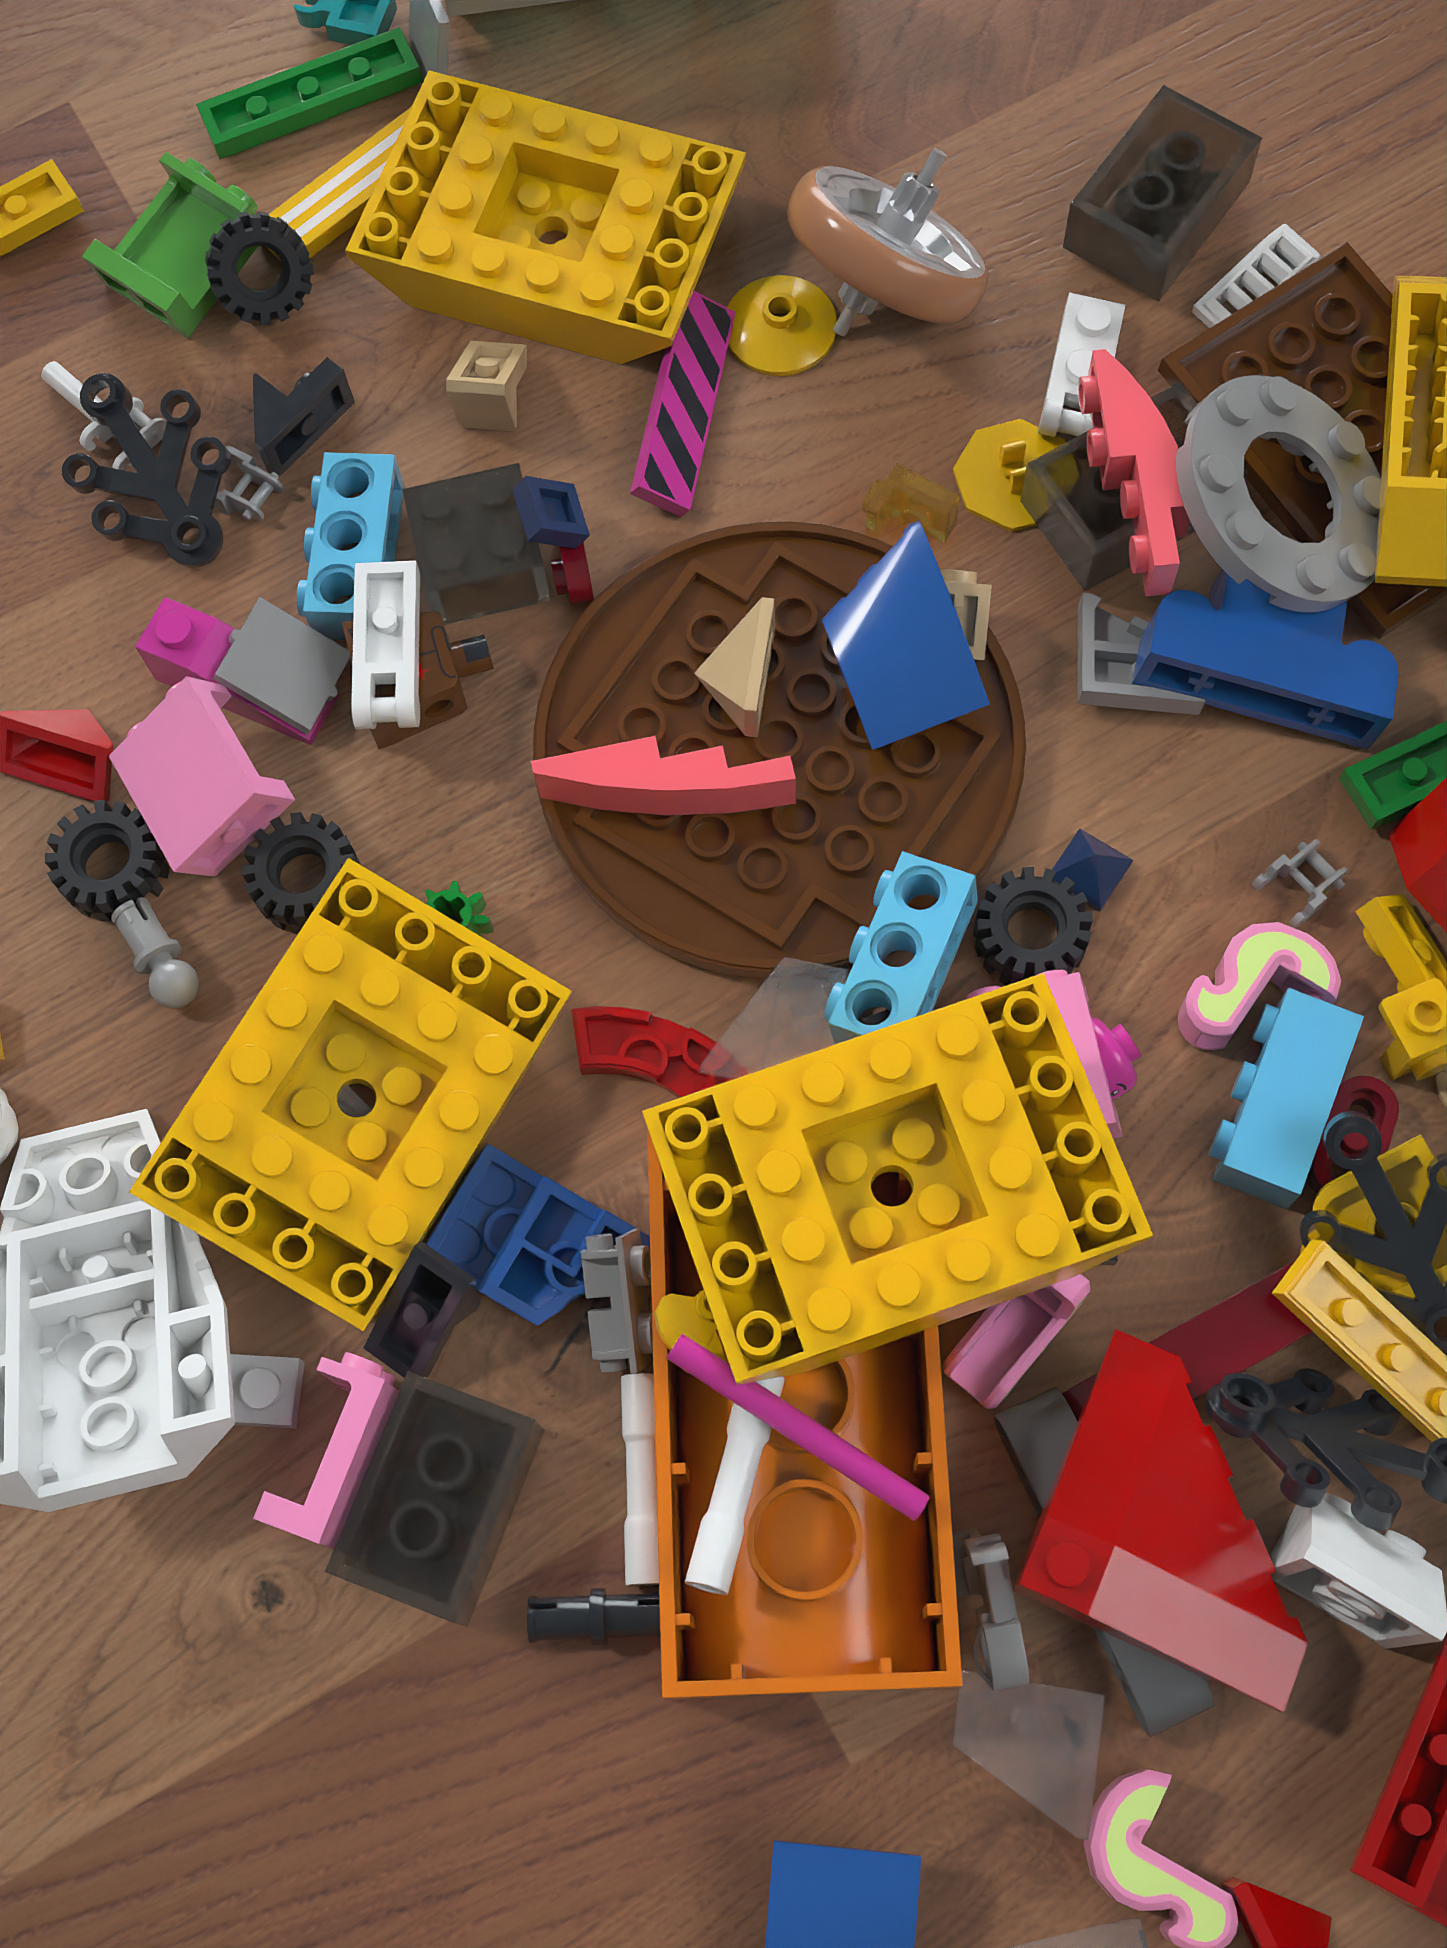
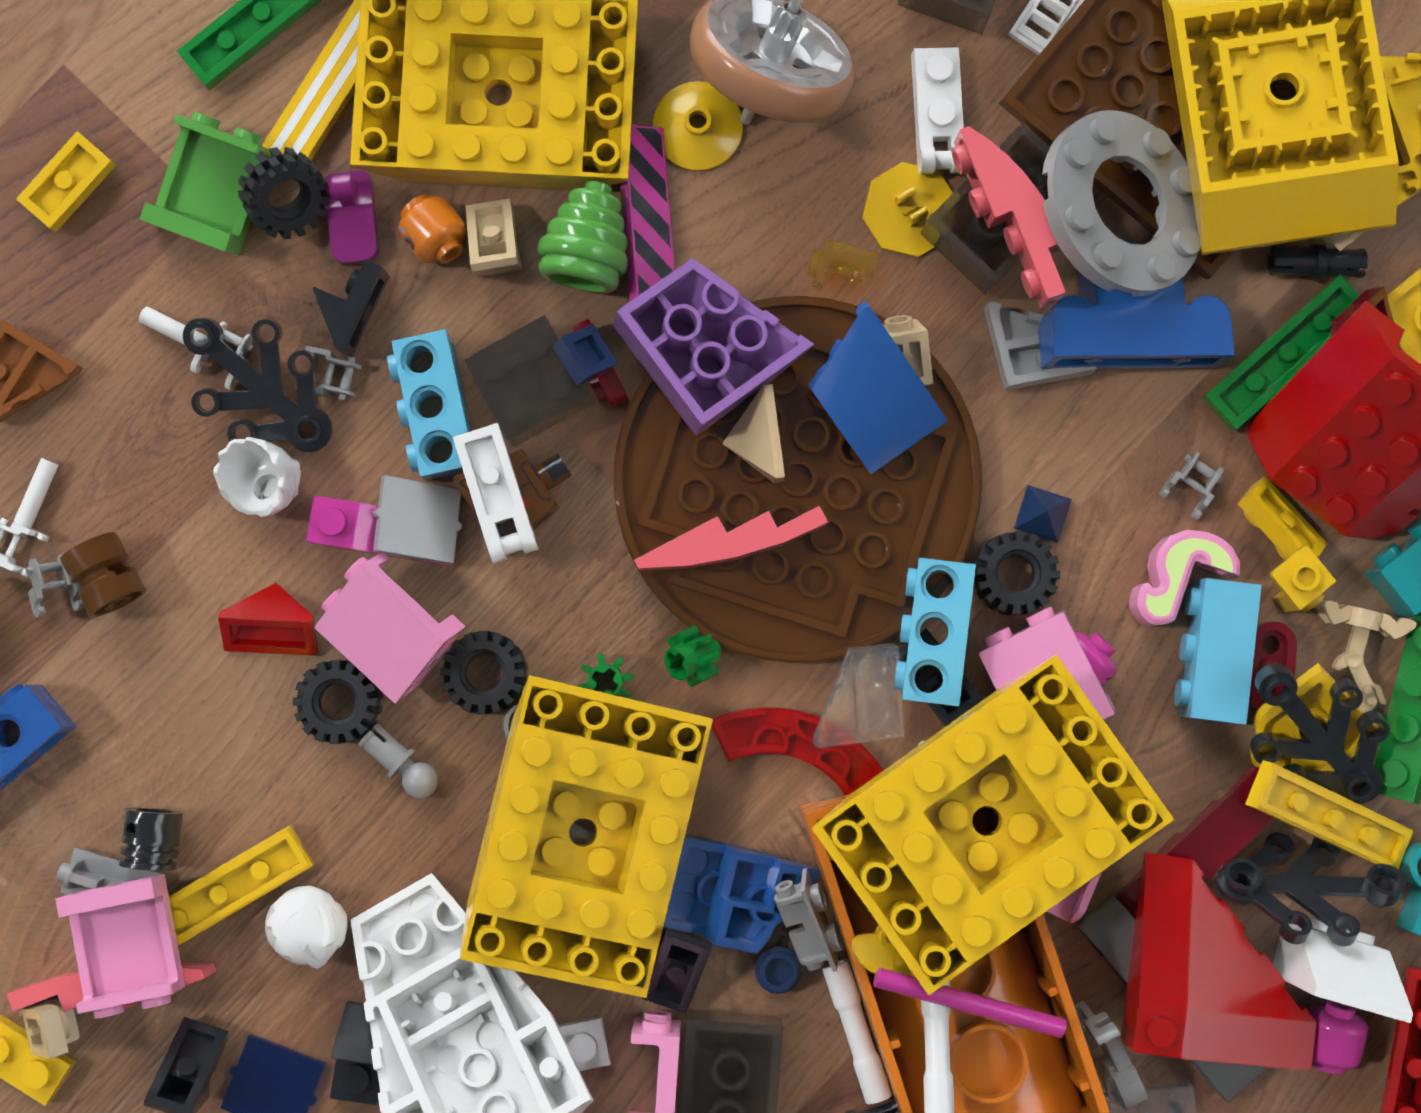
camera: 25 degrees left, 15 degrees up
none -> white hair [213,437,301,517]
none -> magenta piece [325,170,379,266]
none -> orange head [398,194,467,264]
none -> bright green piece [537,181,628,293]
none -> medium lavender wedge [613,258,814,436]
none -> green gear [664,625,721,687]
none -> dark blue plate [755,946,802,994]
none -> dark pink head [1308,1000,1369,1075]

